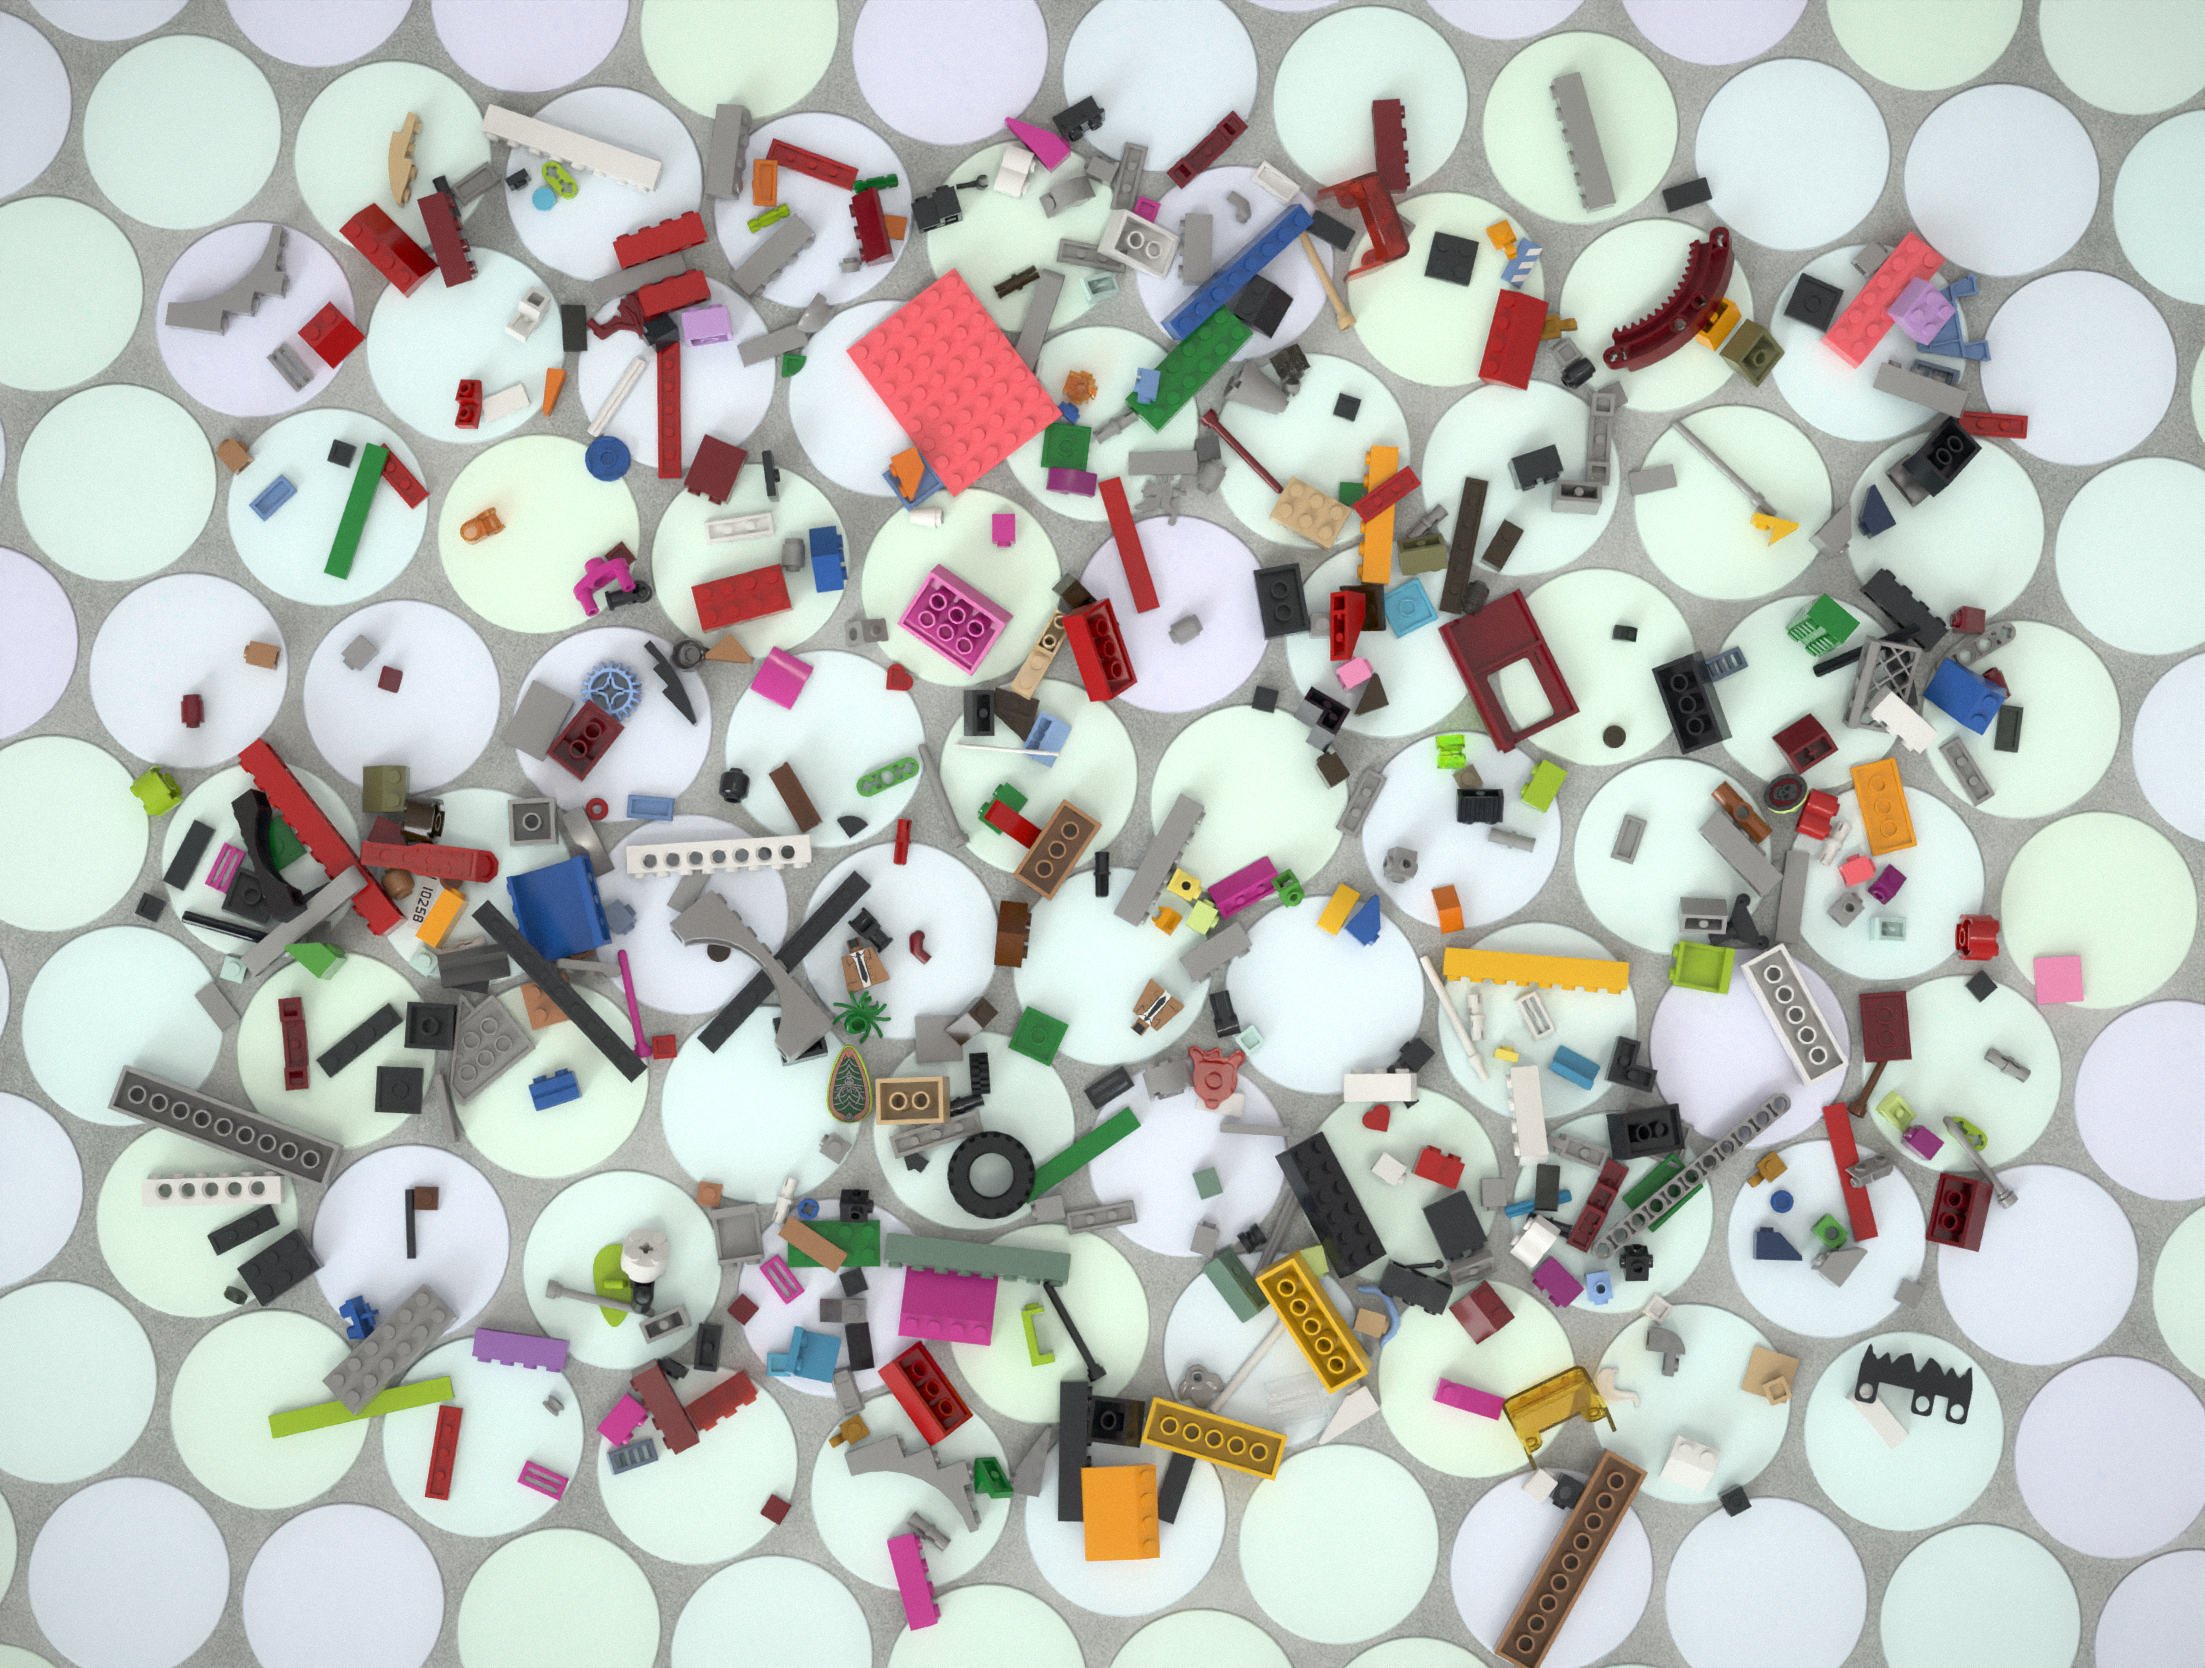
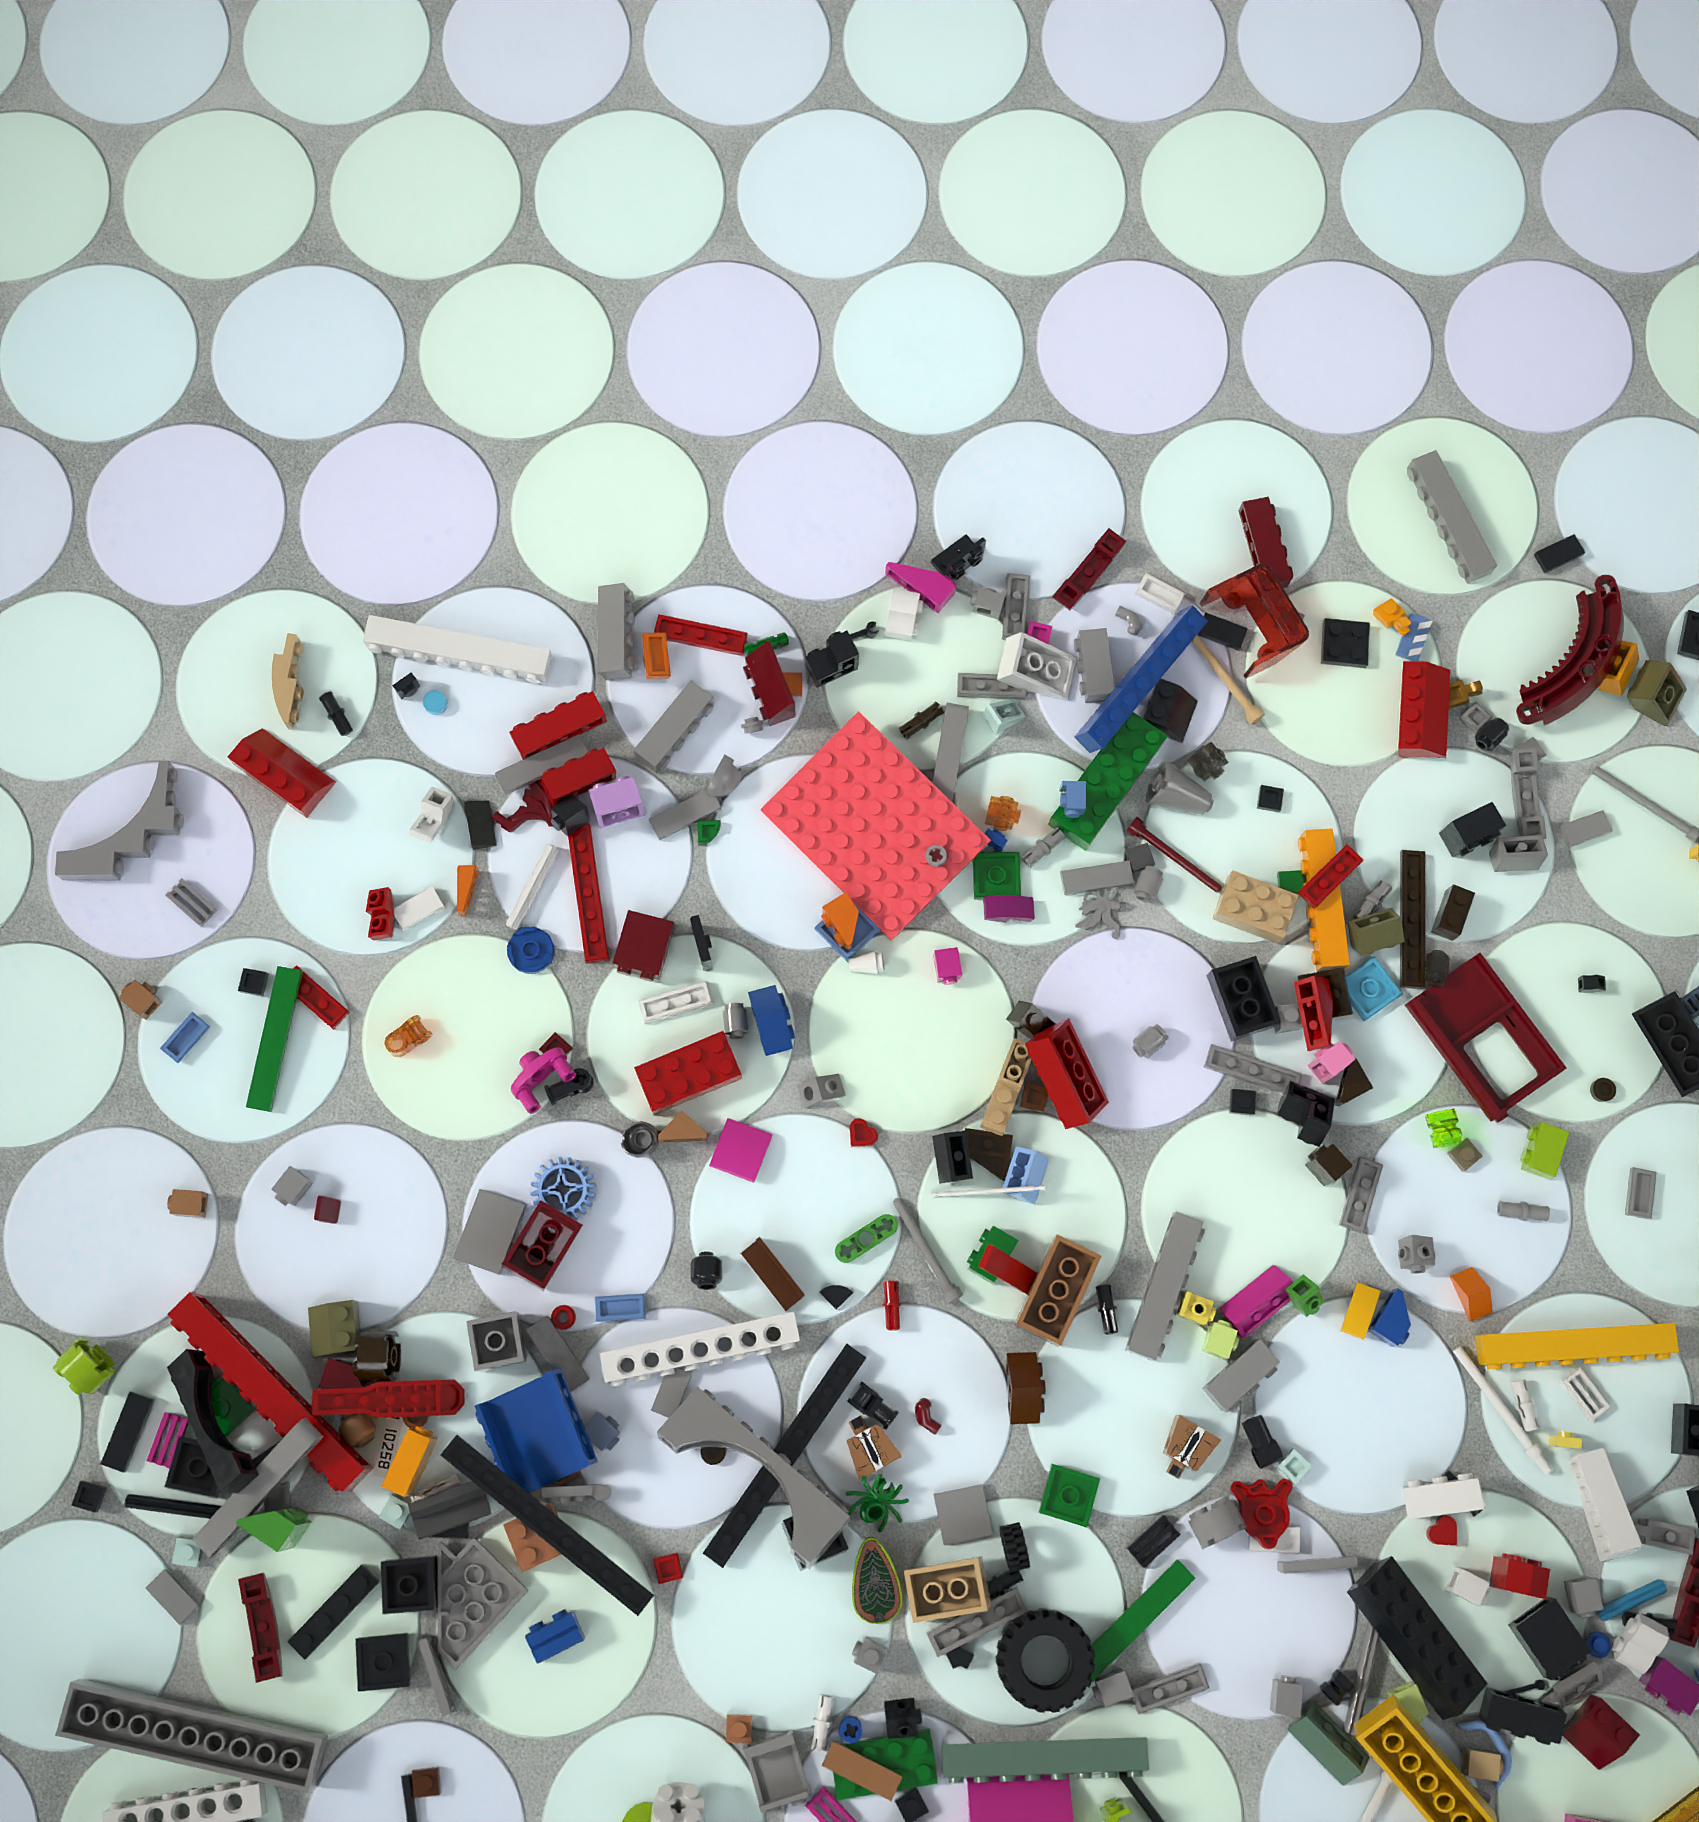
camera: 10 degrees left, 10 degrees down
dark red brick [180,694,205,728] -> none
red slope [298,301,366,370] -> none
dark red brick [417,191,478,288] -> none
light grey tile [450,161,501,207] -> none
lime beam [541,161,578,200] -> none
dark pink piece [617,950,652,1059] -> none
black slope [644,640,698,727] -> none
lime axle [747,203,791,233] -> none
dark pink slope [897,564,1013,676] -> none
slope [945,996,998,1046] -> none
light grey brick [1039,176,1096,218] -> none
red tile [1098,476,1160,614] -> none
light orange tile [1151,906,1183,936] -> none
sand green panel [1192,1167,1223,1200] -> none
light grey hinge [1282,378,1301,397] -> none
black brick [1398,1037,1435,1073] -> none
black brick [1456,789,1504,825] -> none
pearl dark grey tile [1534,1164,1560,1212] -> none
dark azure panel [1547,1045,1600,1091] -> none
none -> light grey bush [925,845,947,867]
none -> reddish brown plate [1019,1082,1048,1113]
none -> light grey tile [1203,1044,1302,1094]
none -> blue plate [1585,1632,1611,1658]

